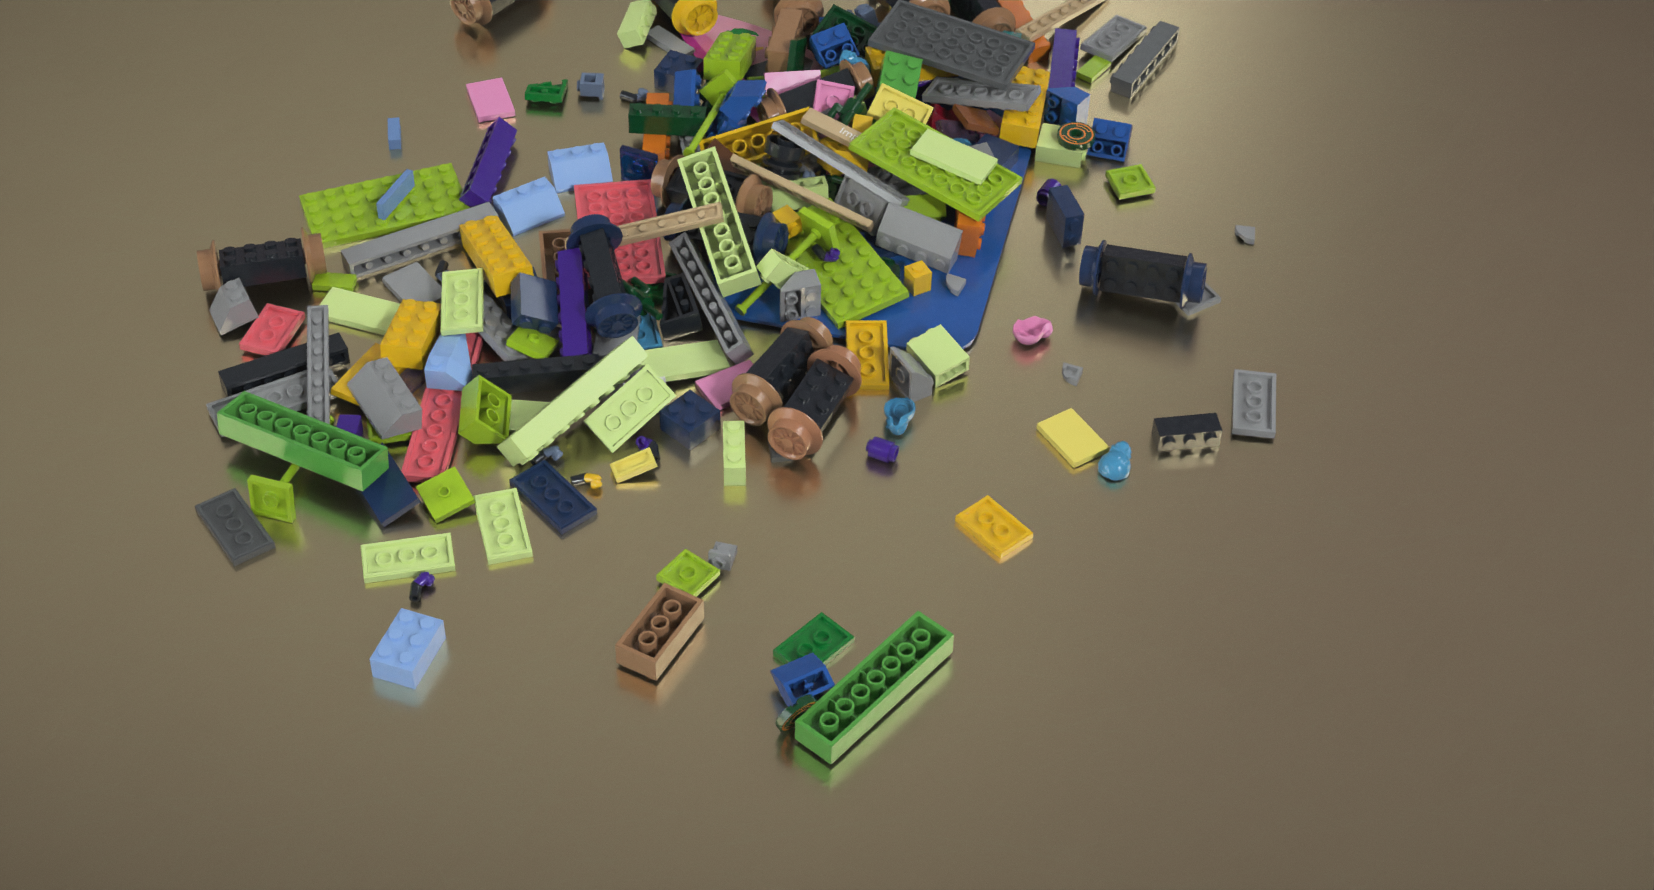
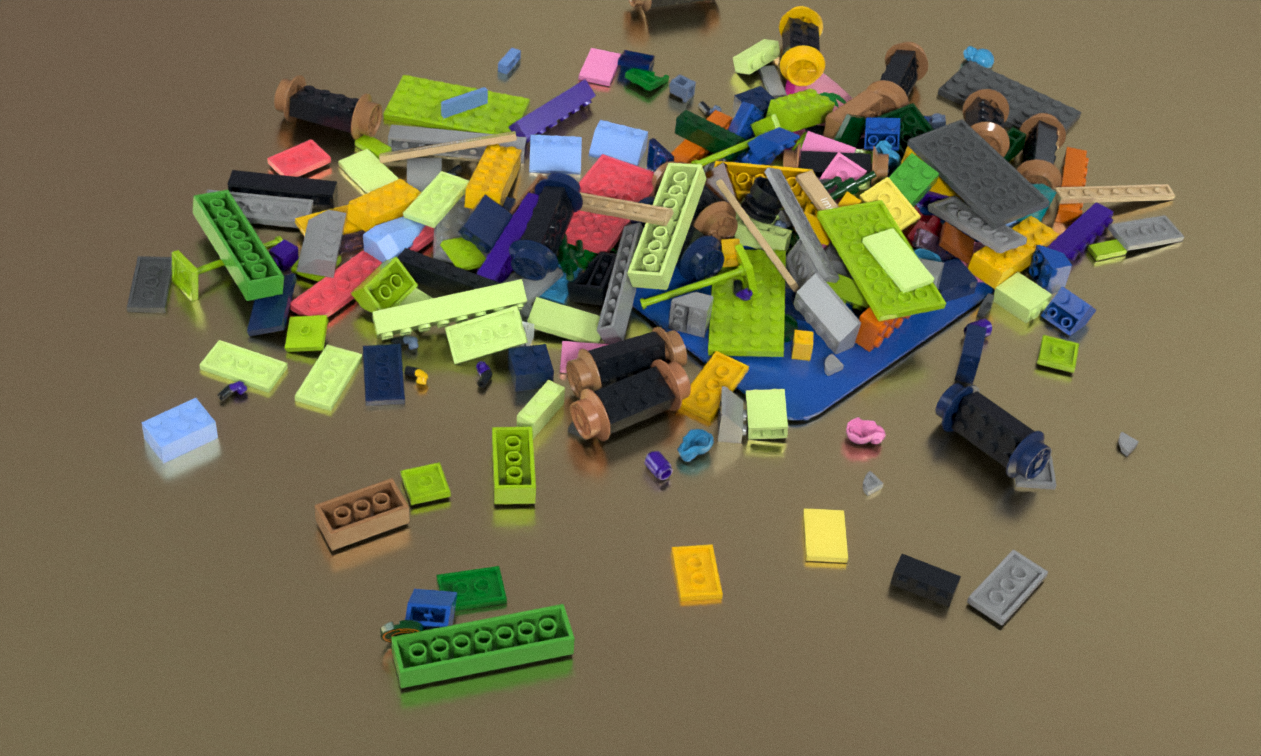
camera: 30 degrees right, 0 degrees up
light grey slope [209,278,259,335] -> none
light grey tile [307,305,330,424] -> none
light yellow tile [610,447,658,483] -> none
light grey bracket [708,541,737,571] -> none
yellowish green brick [756,248,810,289] -> none
dark green tile [1057,122,1095,151] -> none
dark azure hair [1098,441,1132,481] -> none
dark grey brick [1110,21,1180,98] -> none
none -> tan tile [379,131,517,163]
none -> lime brick [492,427,536,504]
none -> clear blue tile [617,50,655,71]
none -> dark grey tile [976,293,994,318]

